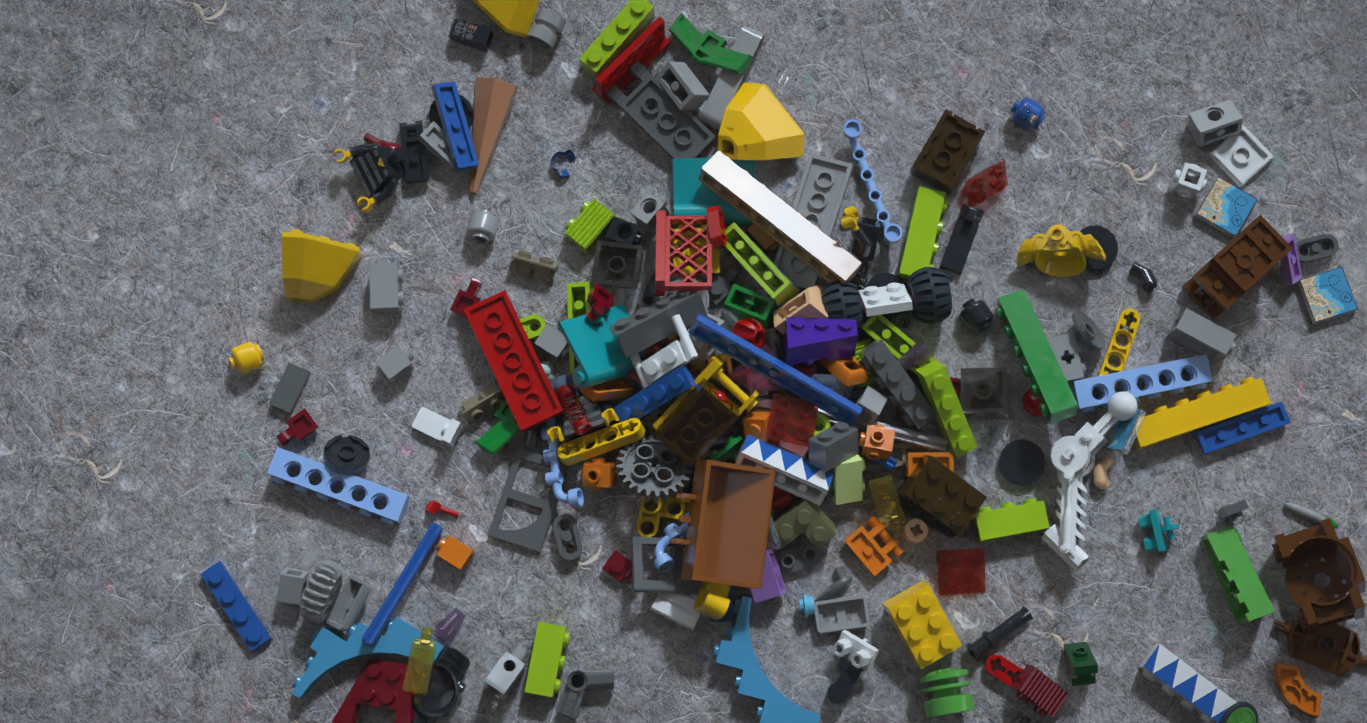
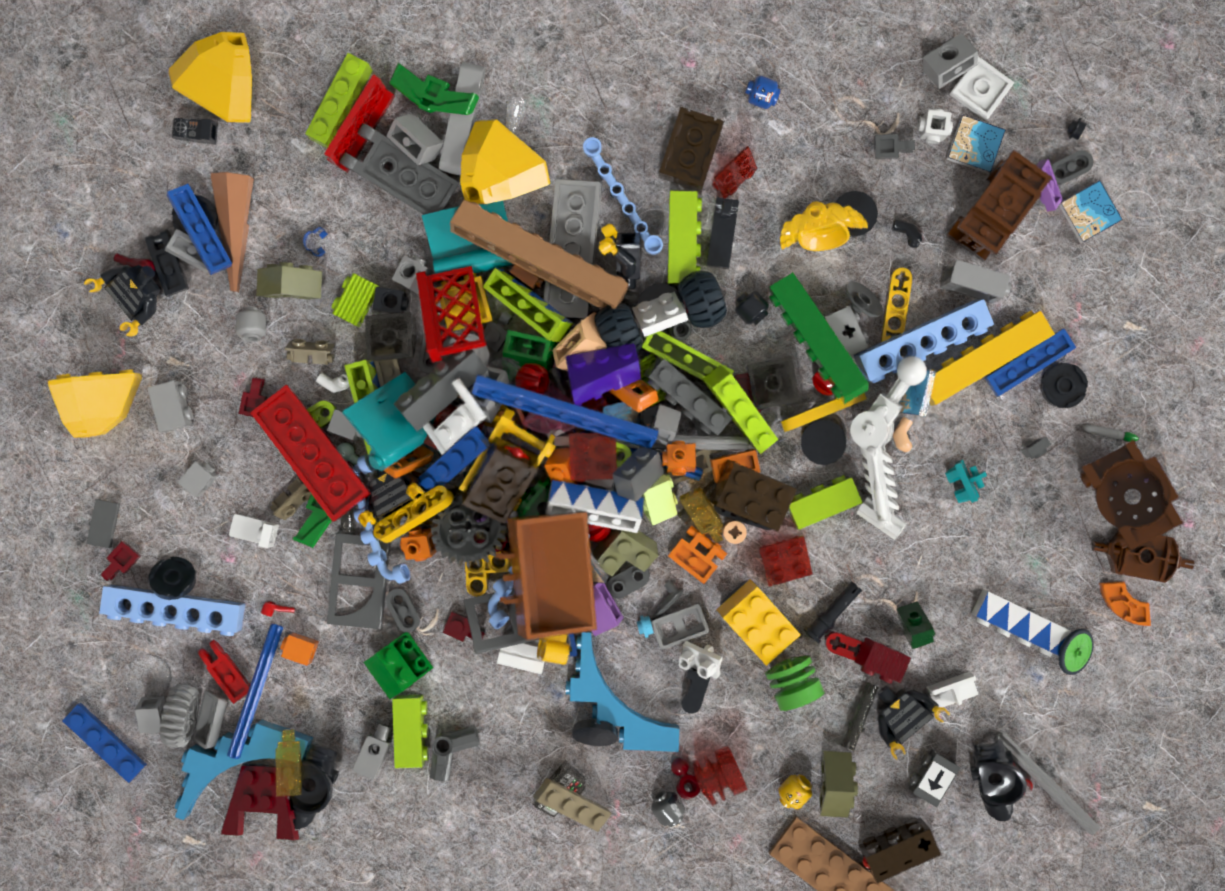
camera: 10 degrees left, 10 degrees up
yellow head [228,341,265,375] -> none
clear purple cone [433,608,466,644] -> none
light grey wheel [526,8,566,50] -> none
red piece [556,385,592,435] -> none
dark red plate [586,283,614,323] -> none
red beam [707,205,727,249] -> none
cone [897,341,933,371] -> none
bright green wedge [1201,525,1275,625] -> none
none -> red hinge [198,640,250,704]
none -> olive brick [256,262,322,300]
none -> white arm [316,373,350,393]
none -> green slope [363,632,434,700]
none -> black tile [572,719,618,746]
none -> yellow beam [780,392,867,432]
none -> dark grey plate [874,134,915,159]
none -> black tile [1041,363,1088,408]
none -> black plate [1067,118,1087,140]

